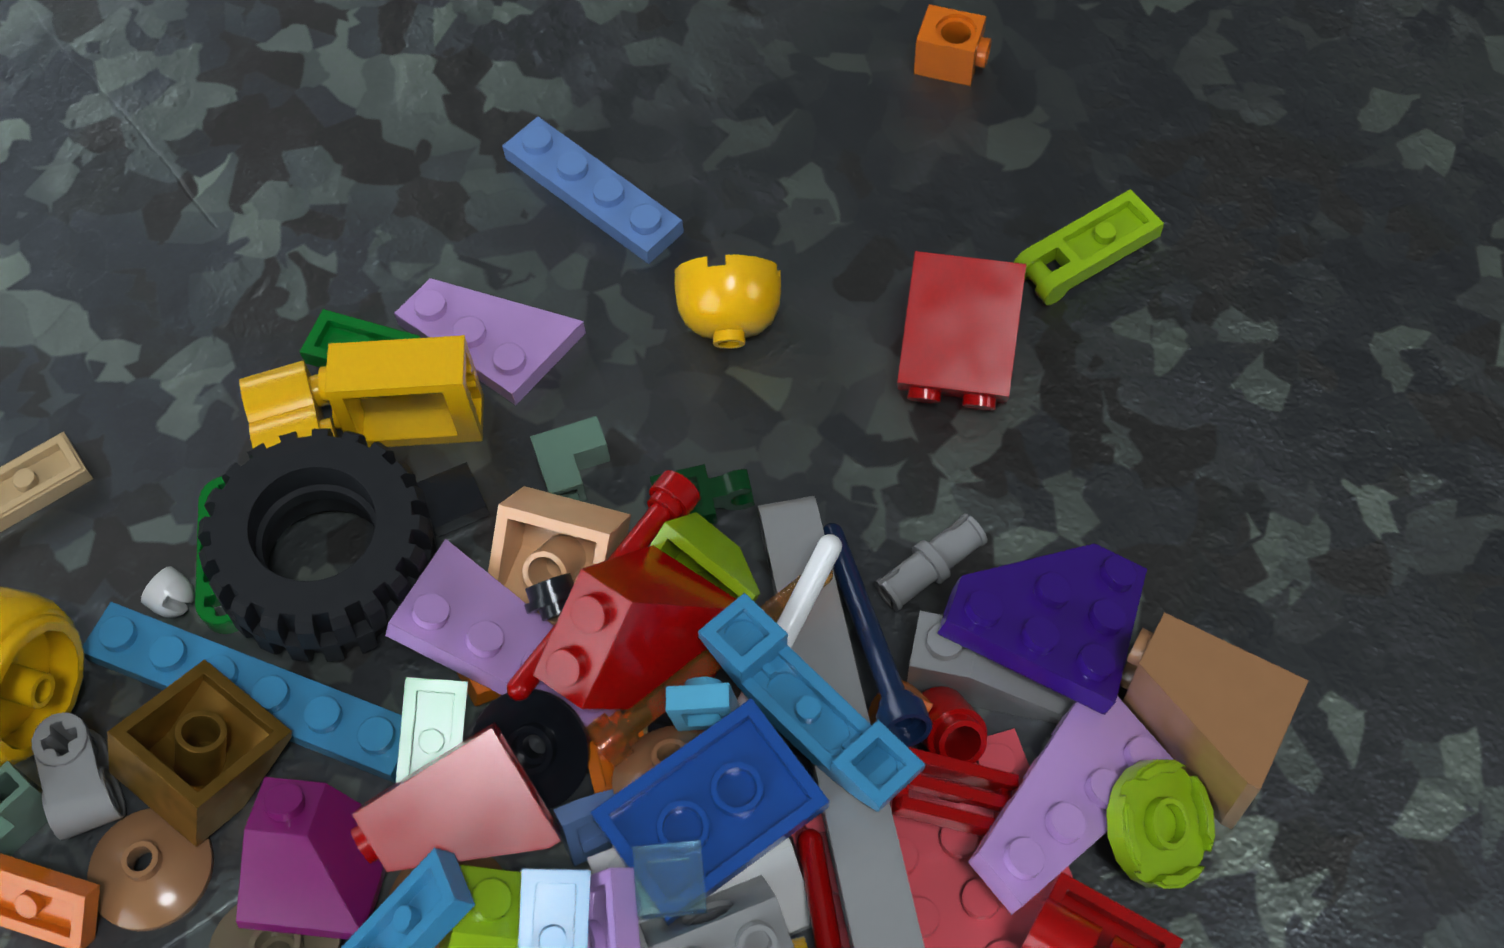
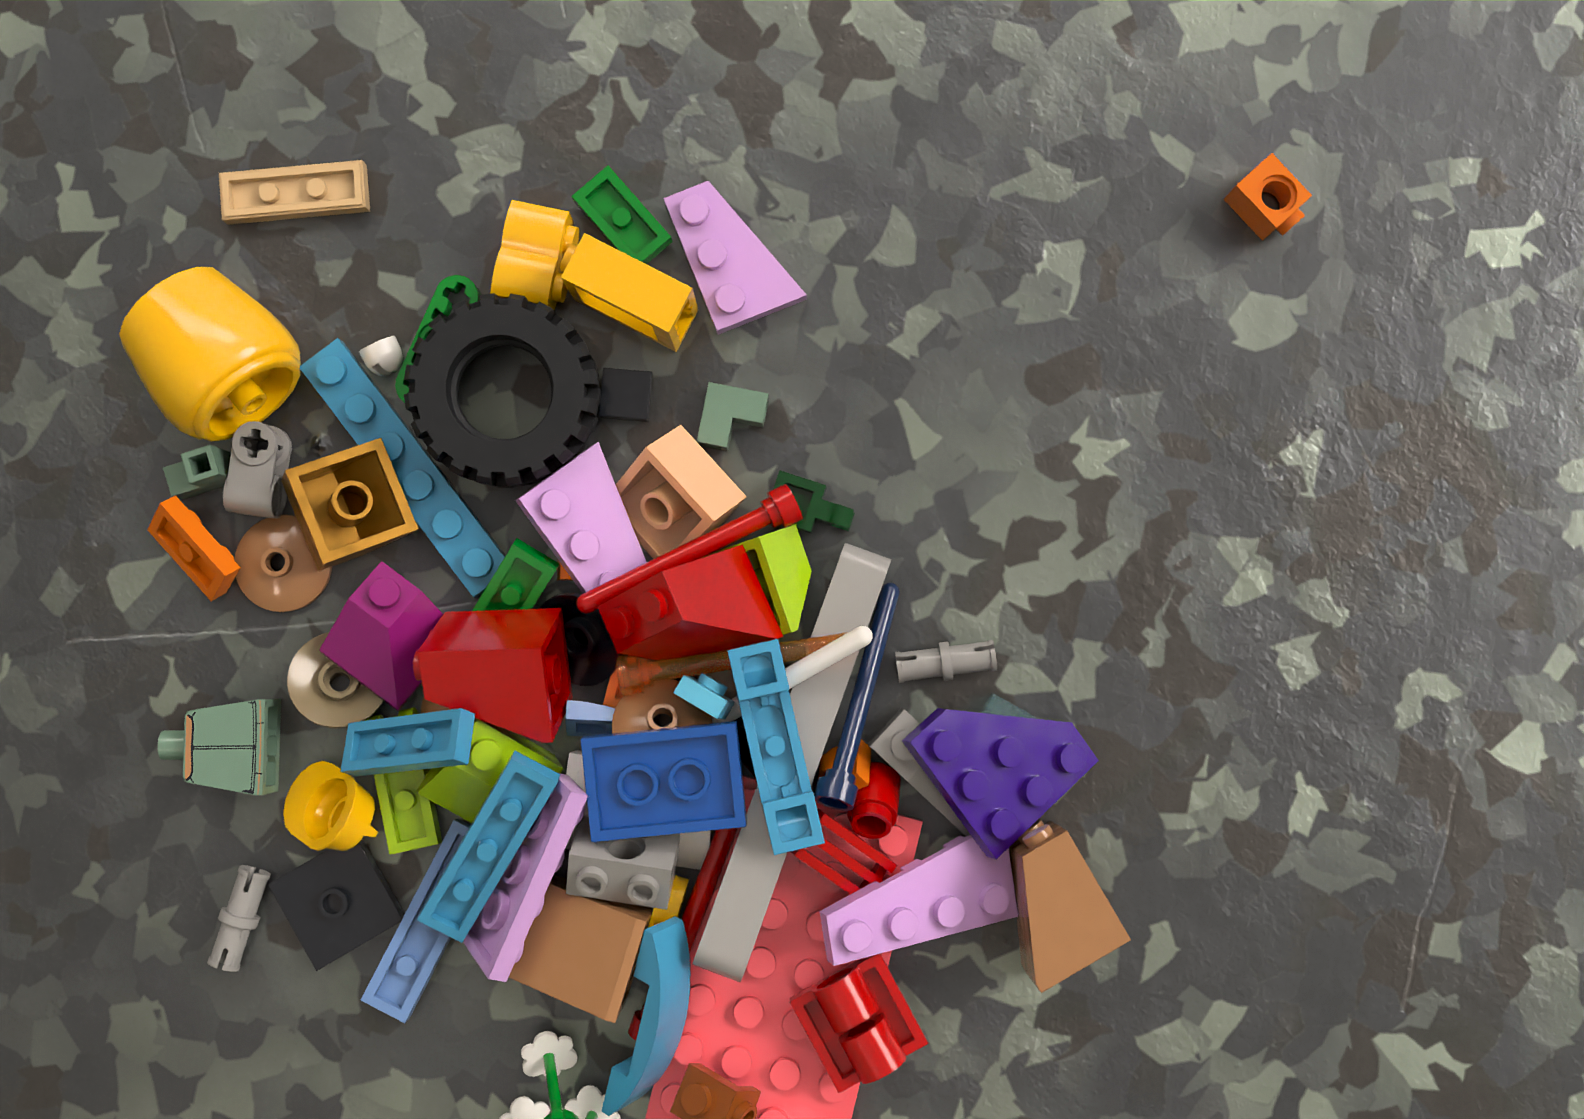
camera: 30 degrees right, 25 degrees up
medium blue plate [502,116,684,264] -> none
black plate [524,573,574,621] -> none
clear light blue tile [633,840,707,920] -> none
yellow cylinder [675,254,781,349] -> none
red slope [897,251,1026,410] -> none
lime plate [1014,189,1164,305] -> none
lime tile [1106,759,1215,889] -> none

